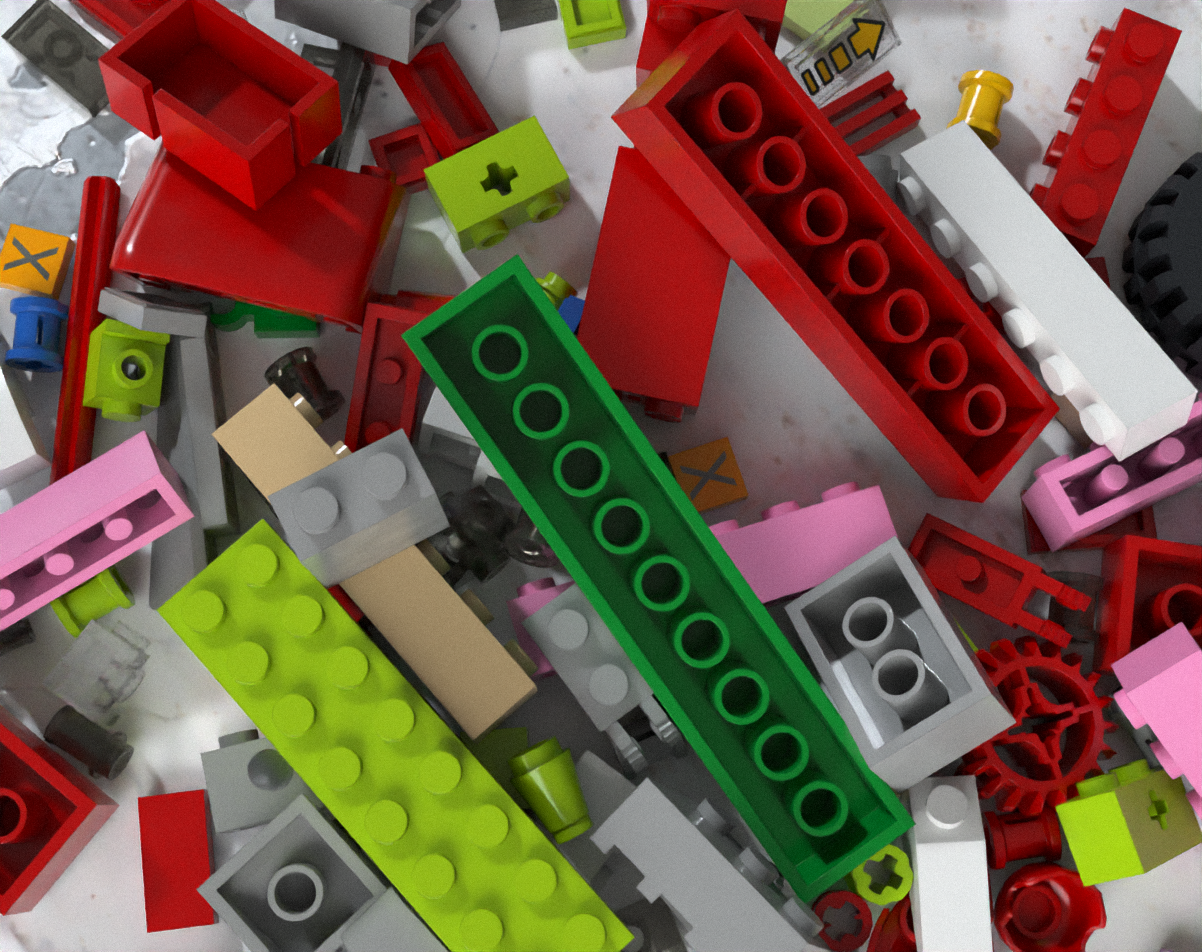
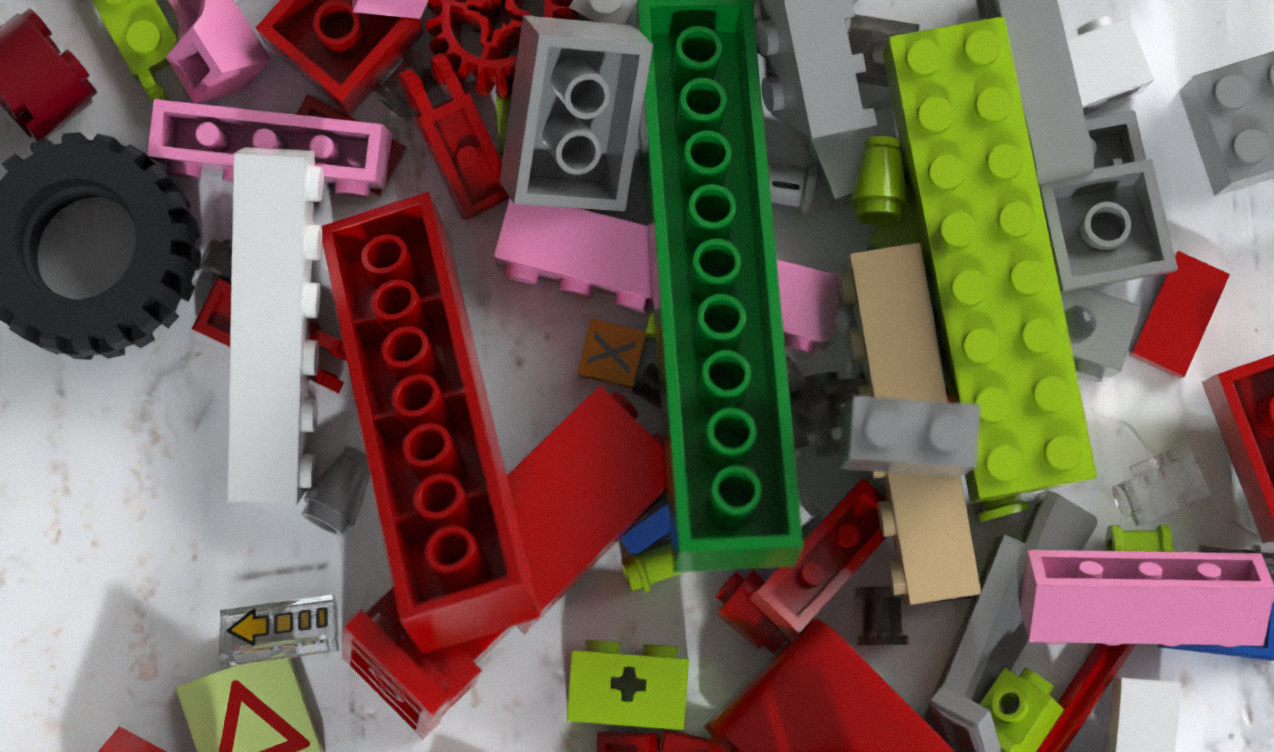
camera: 145 degrees left, 5 degrees up
clear smoke pin [43,705,134,781] -> none
light grey hinge [521,583,682,773] -> none
red tile [819,70,921,157] -> none
yellow bush [946,70,1014,150] -> none
red brick [1029,7,1182,258] -> none

